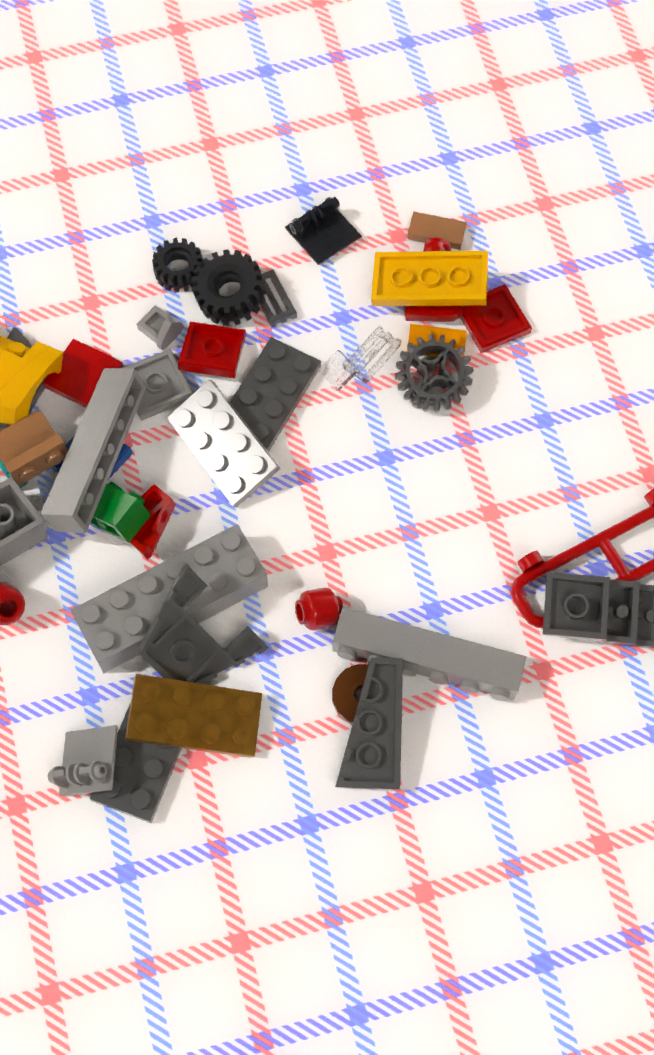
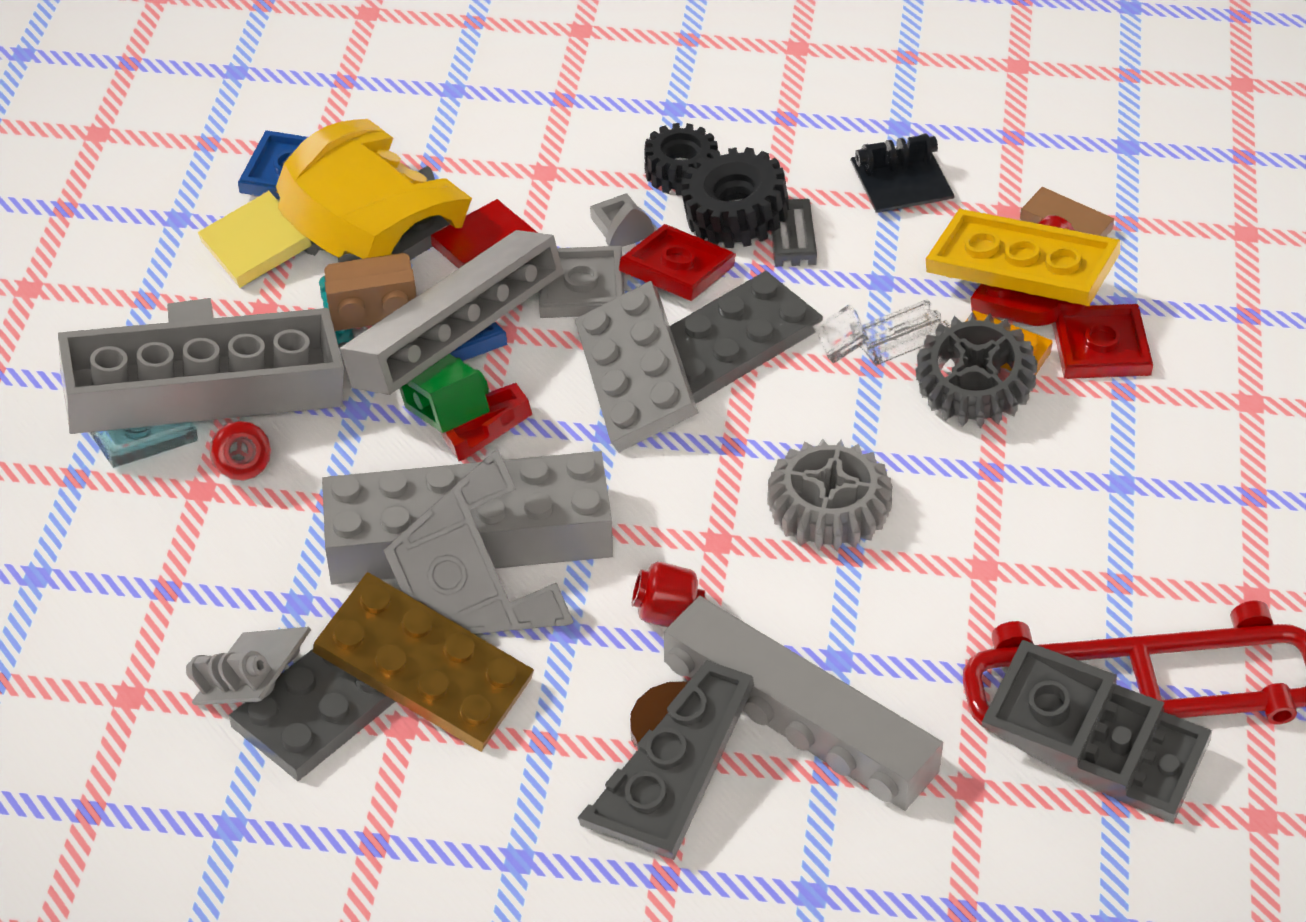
camera: 25 degrees right, 20 degrees down
none -> light grey gear [767,438,893,552]

